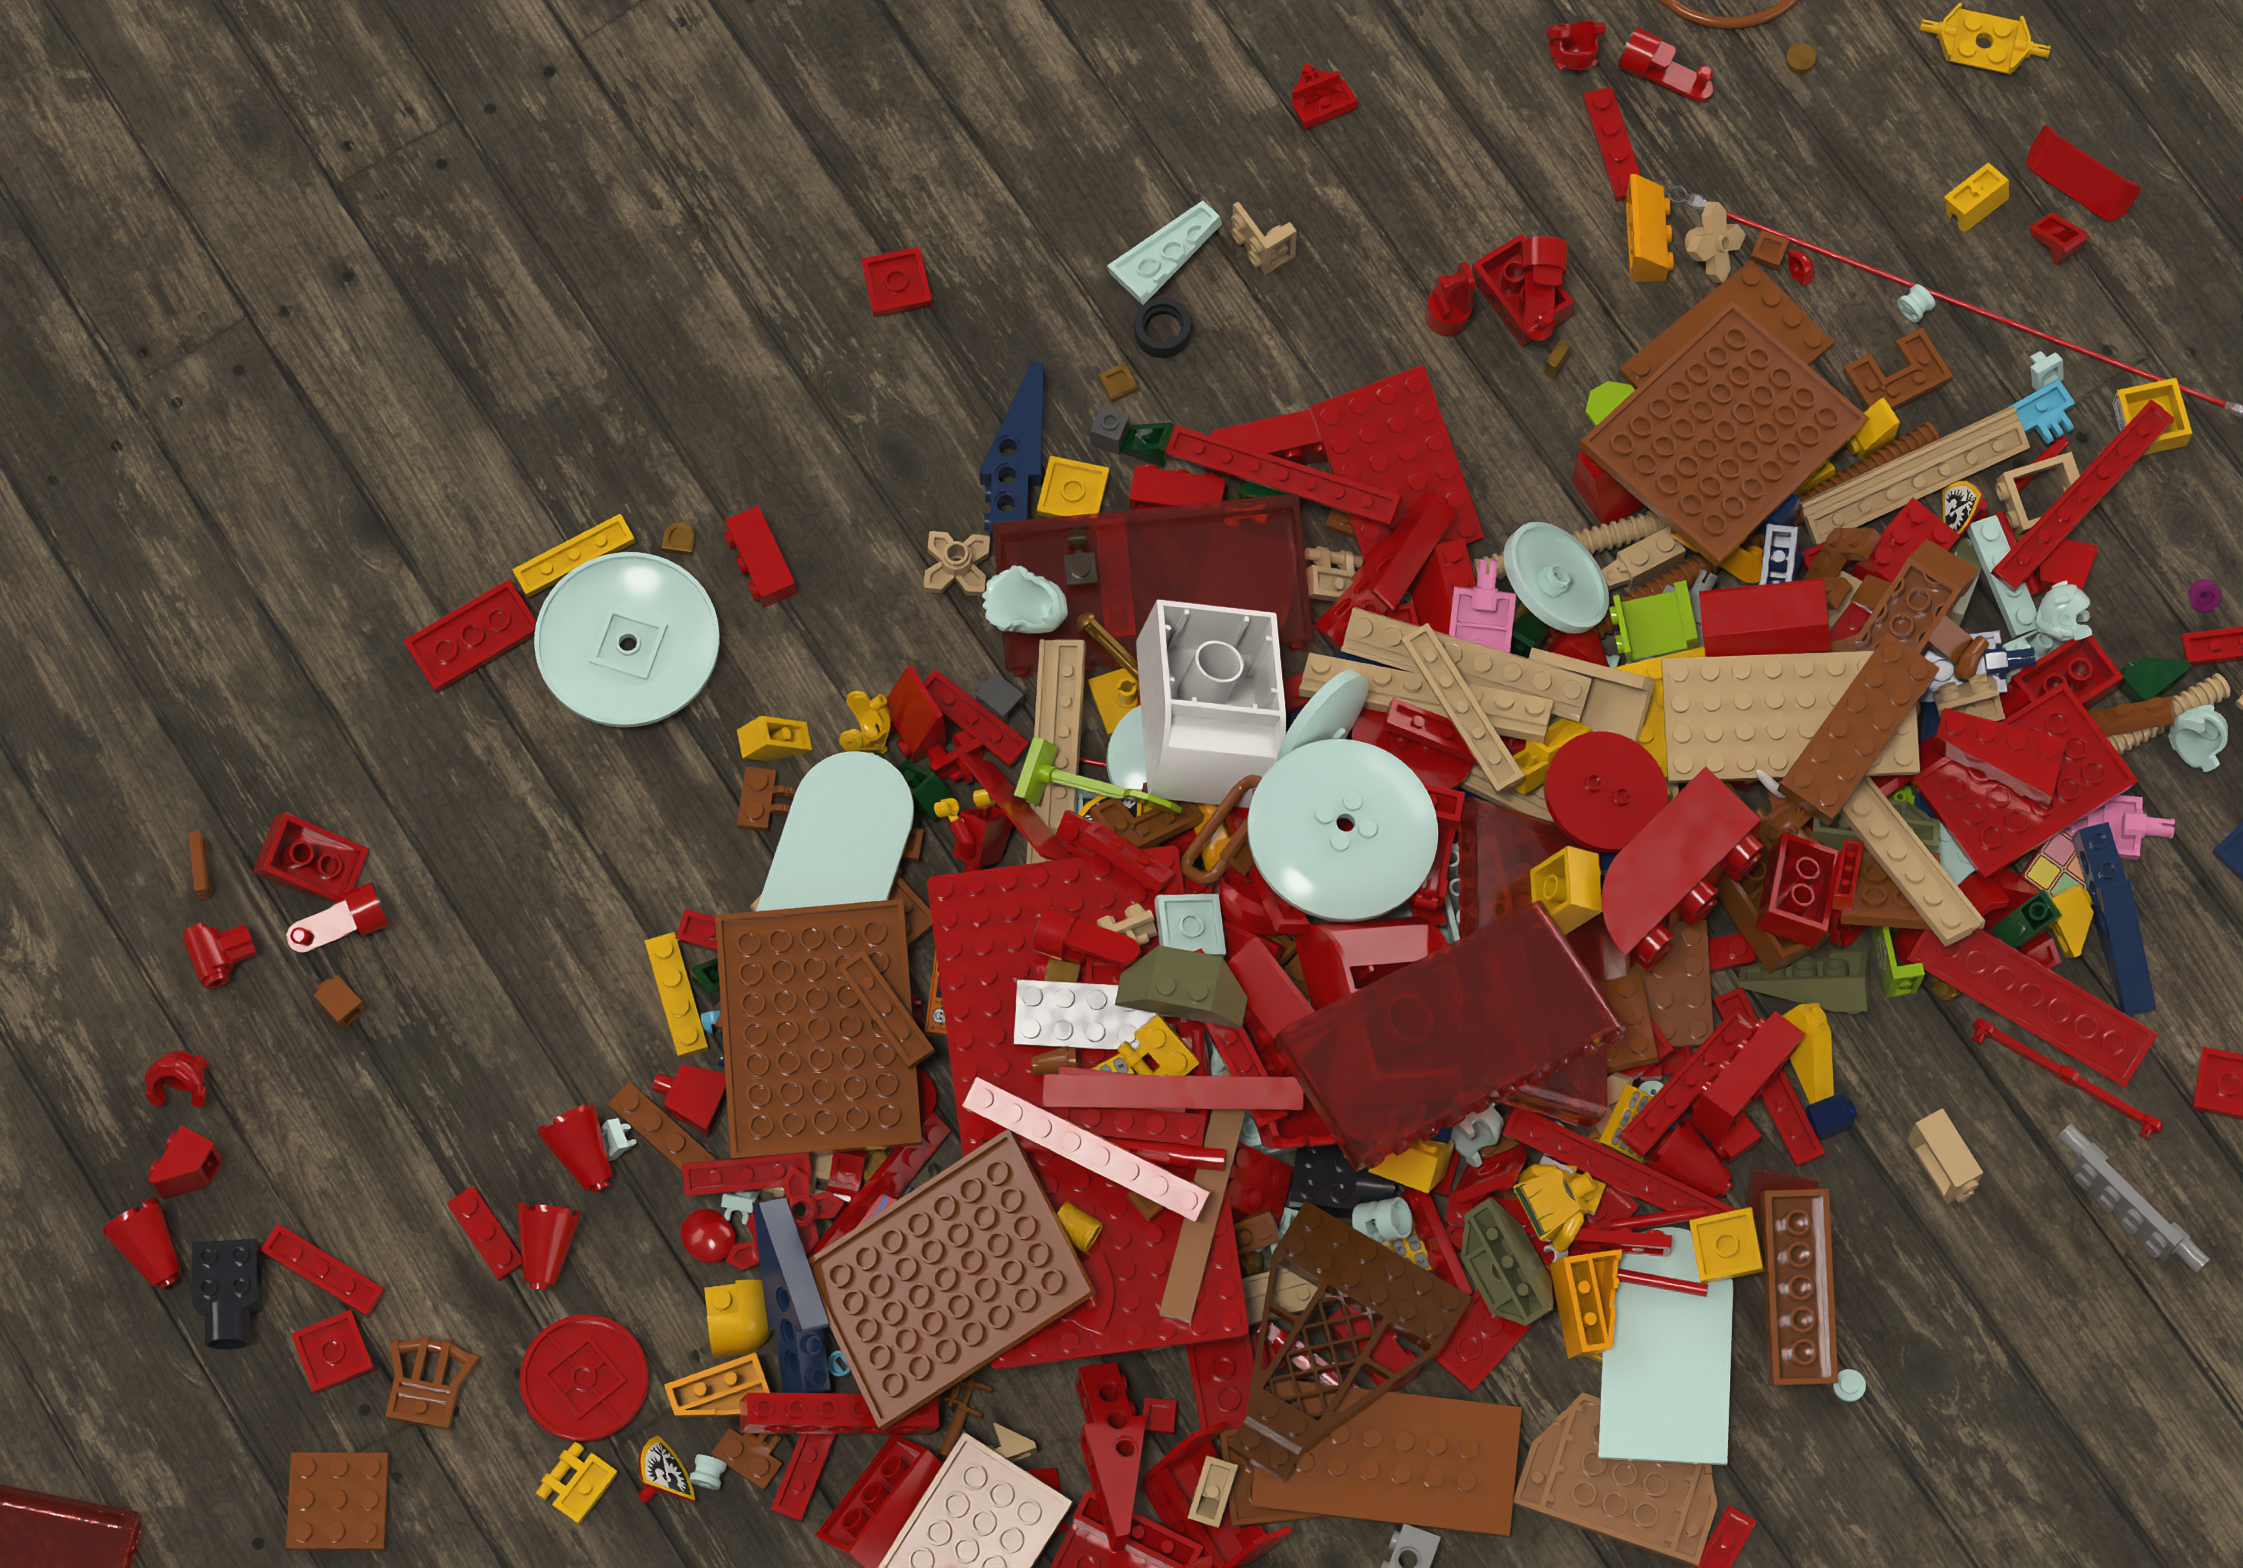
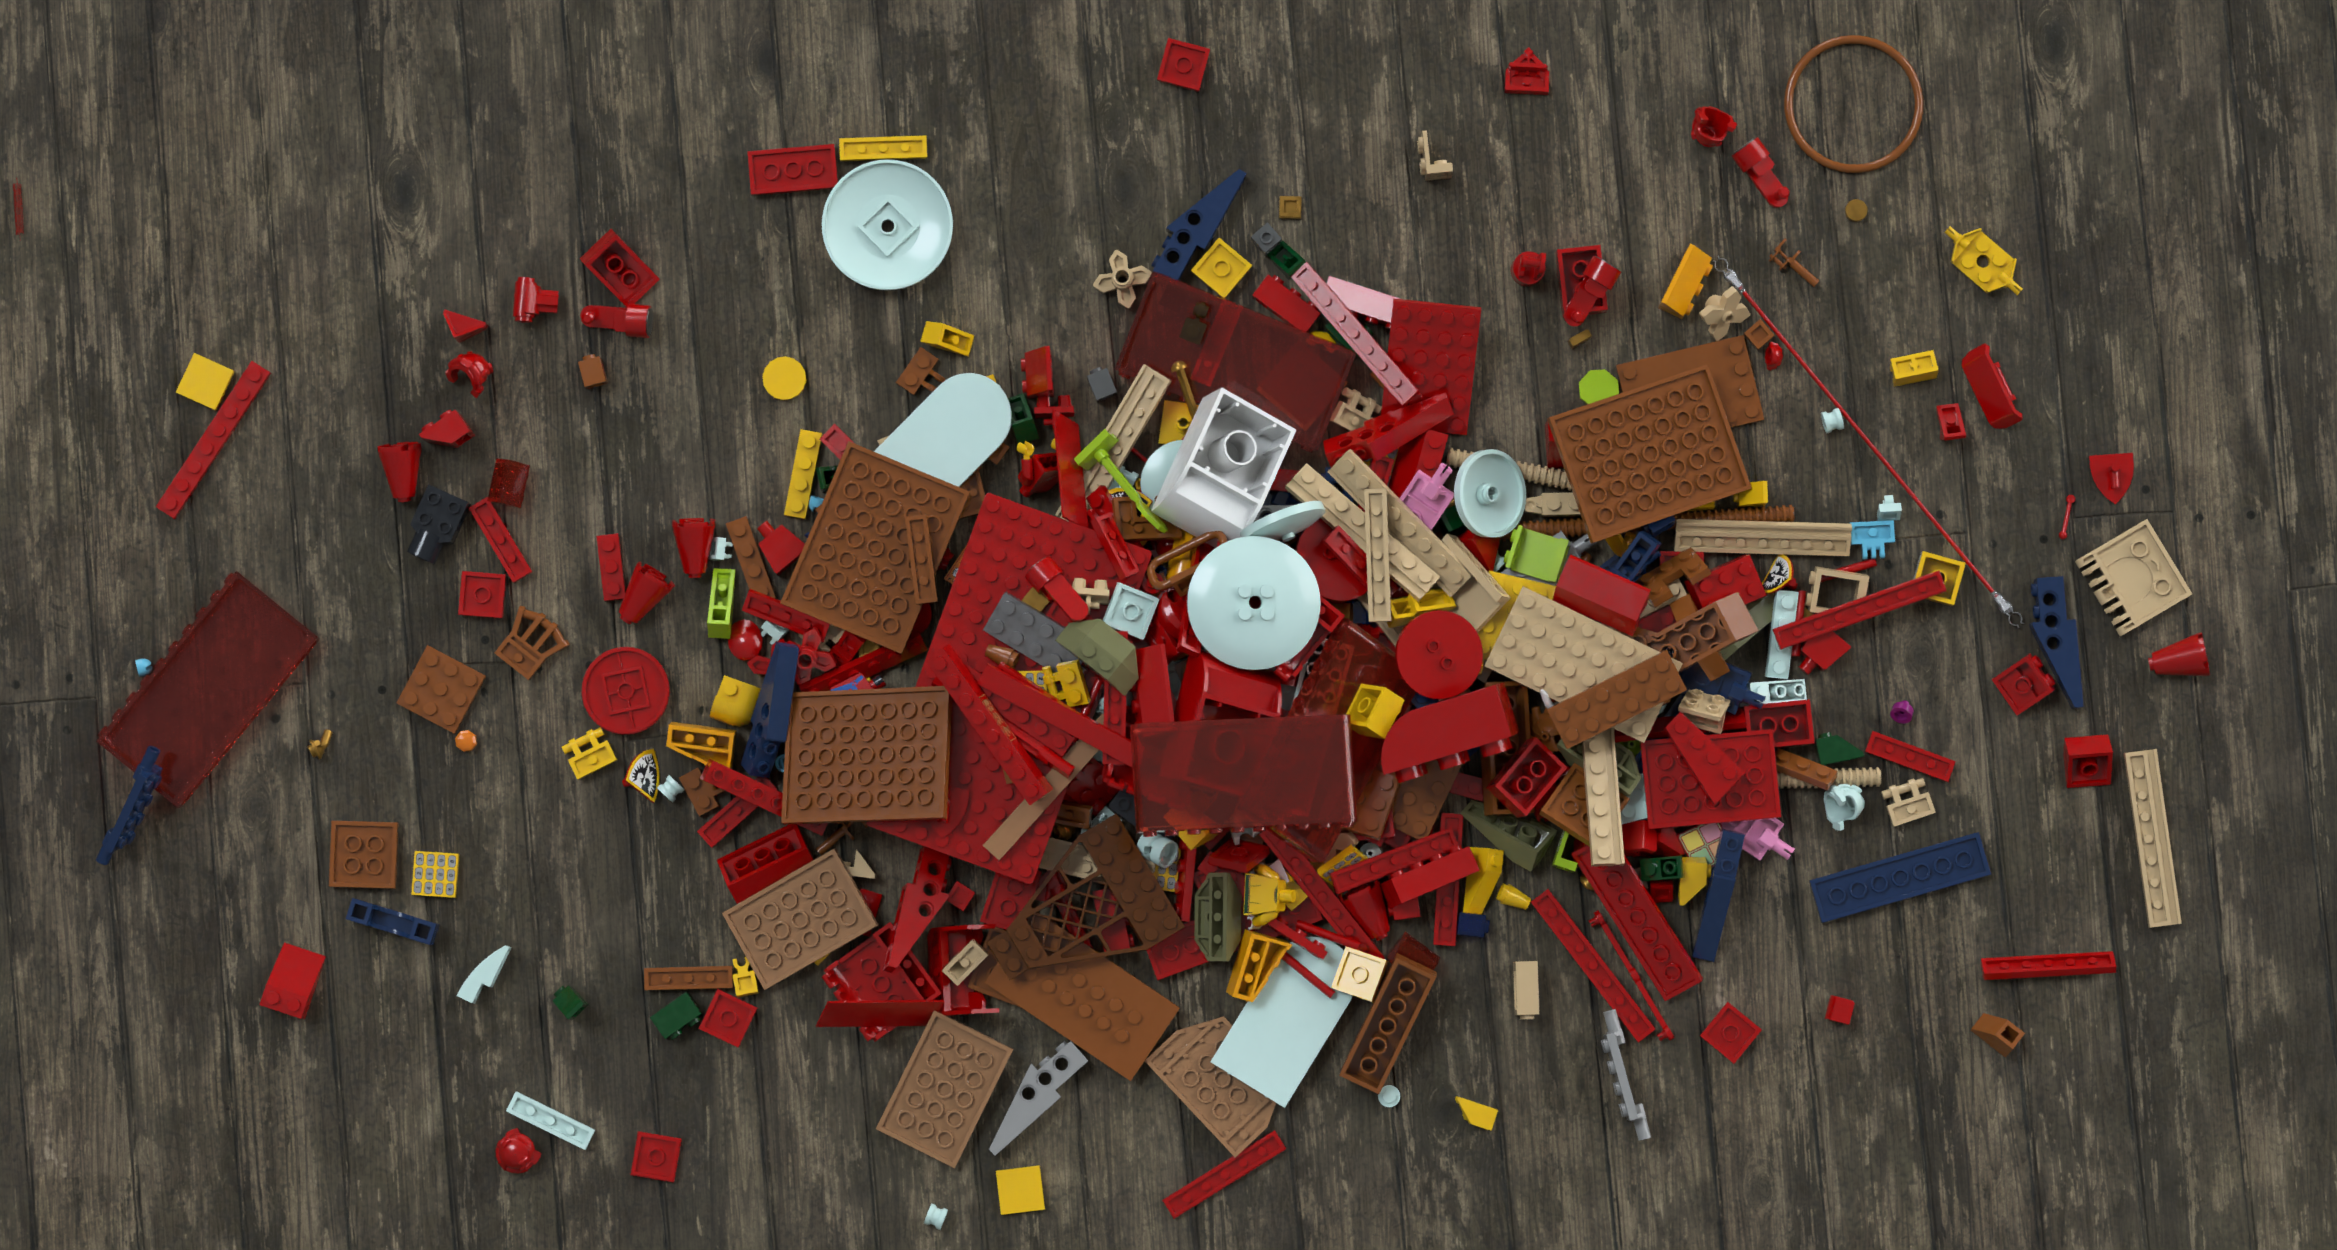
camera: 30 degrees right, 15 degrees up
dark orange tile [189,831,211,901] -> none
pearl gold tile [662,522,695,556] -> none
red brick [723,505,797,608] -> none
yellow helmet [839,691,891,754] -> none
red plate [923,669,1030,769] -> none
light aqua piece [982,565,1068,634] -> none
yellow piece [1056,1201,1103,1252] -> none
light aqua wing [1107,200,1222,305] -> none
black tyre [1134,297,1191,358] -> none
red plate [1583,86,1641,202] -> none
red piece [1832,839,1864,911] -> none
dark orange plate [1843,328,1953,410] -> none
dark orange arm [1954,636,1989,680] -> none
light aqua helmet [2035,581,2092,641] -> none
none -> red slope [443,309,488,343]
none -> orange tile [455,730,477,752]
none -> clear red brick [487,458,530,508]
none -> lime slope [707,568,736,639]
none -> yellow tile [762,356,807,401]
none -> yellow slope [1455,1096,1498,1131]
none -> yellow cone [1496,883,1531,910]
none -> red plate [1530,889,1655,1043]
none -> dark orange piece [1769,238,1819,287]

